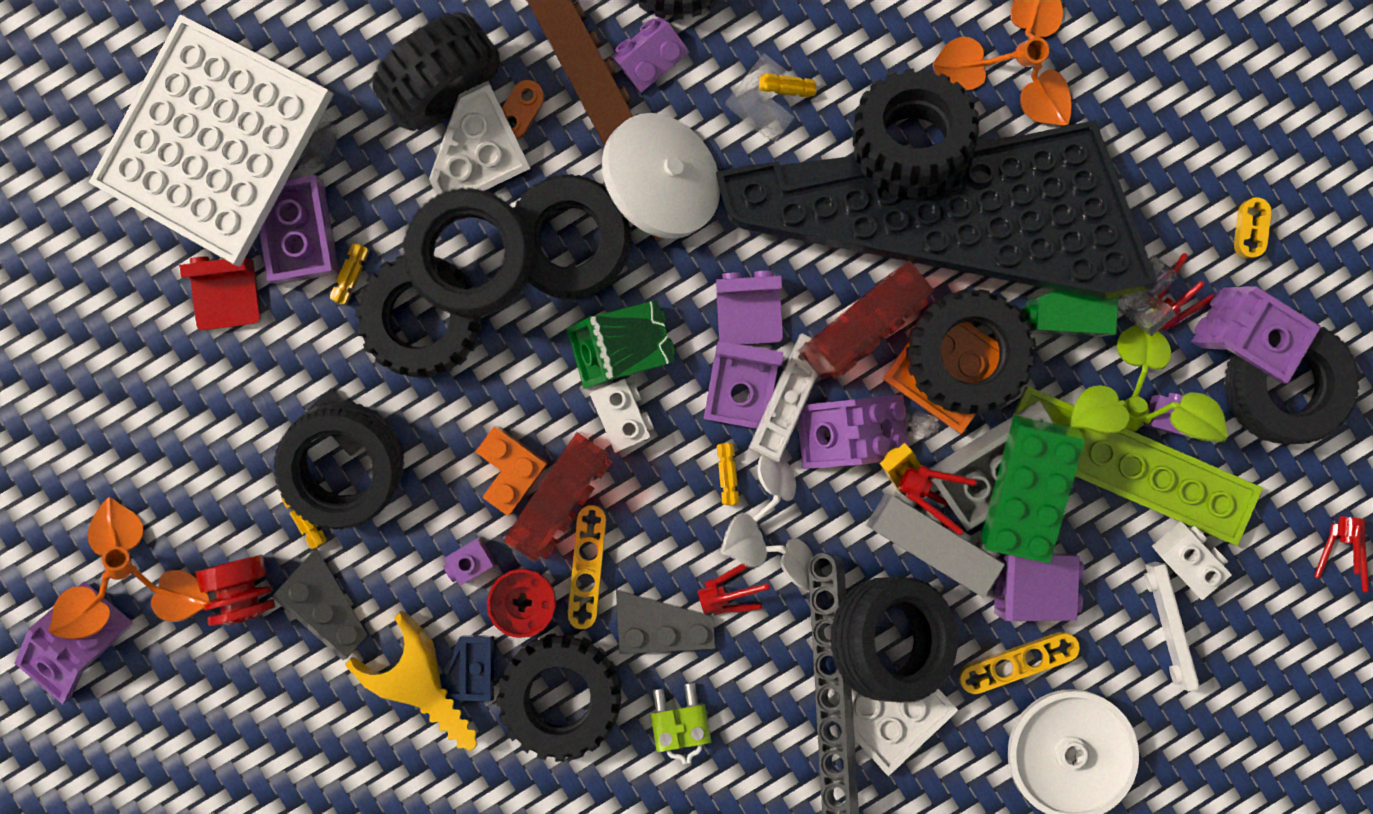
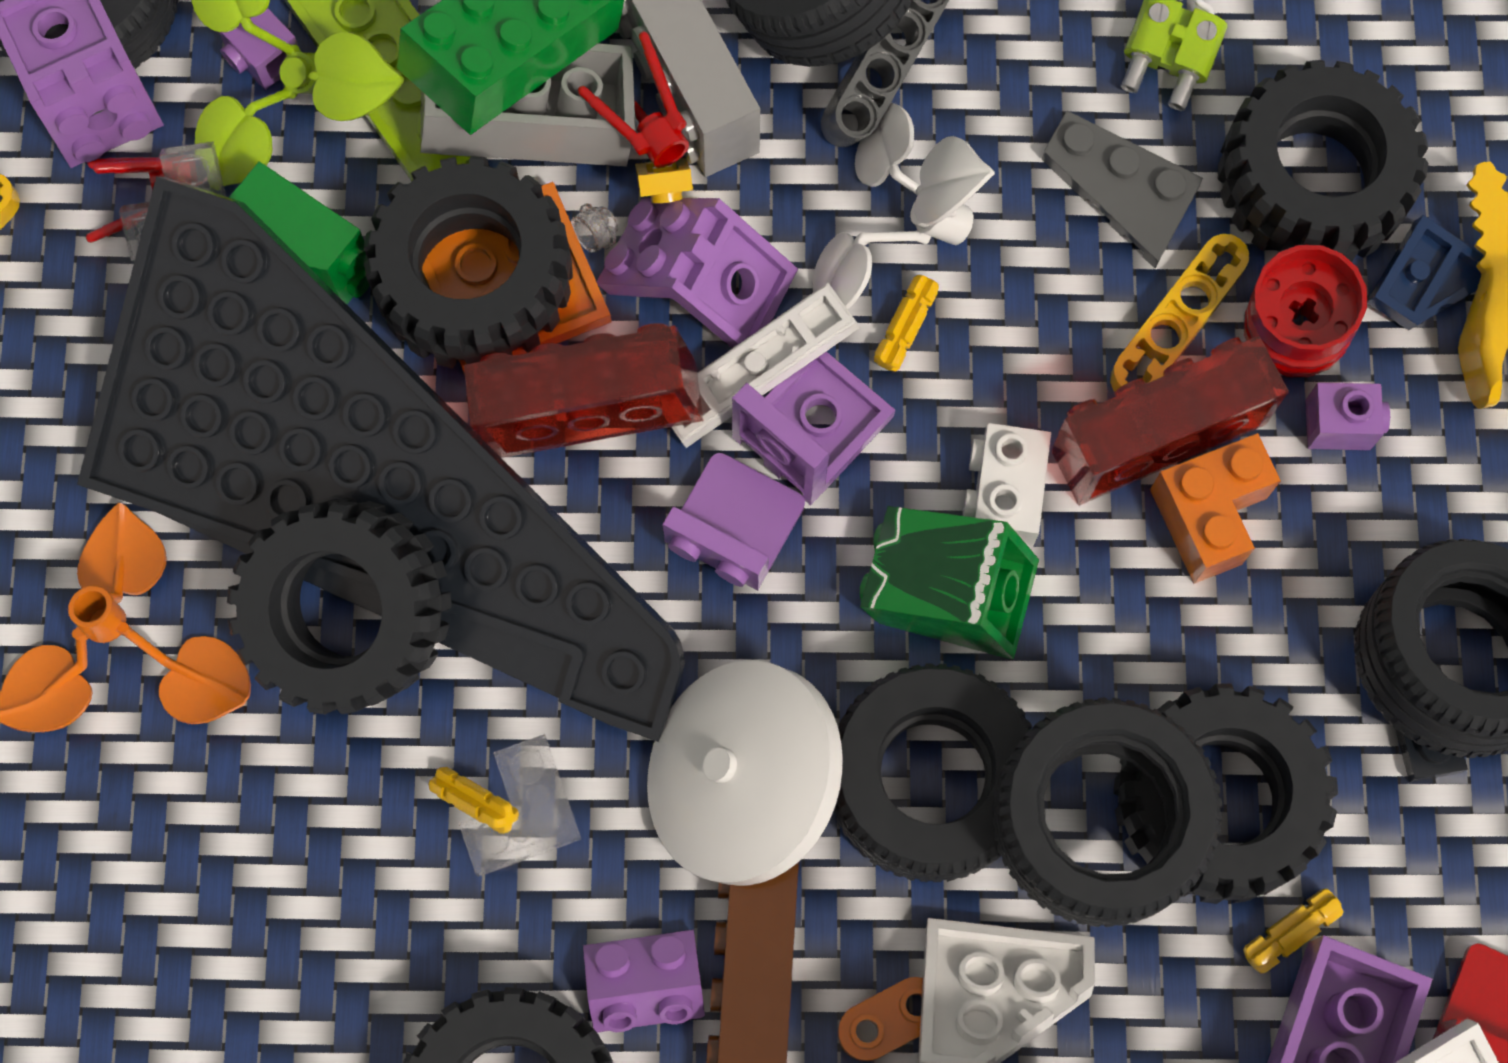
camera: 145 degrees left, 15 degrees down
red plant [698,563,770,616] -> none

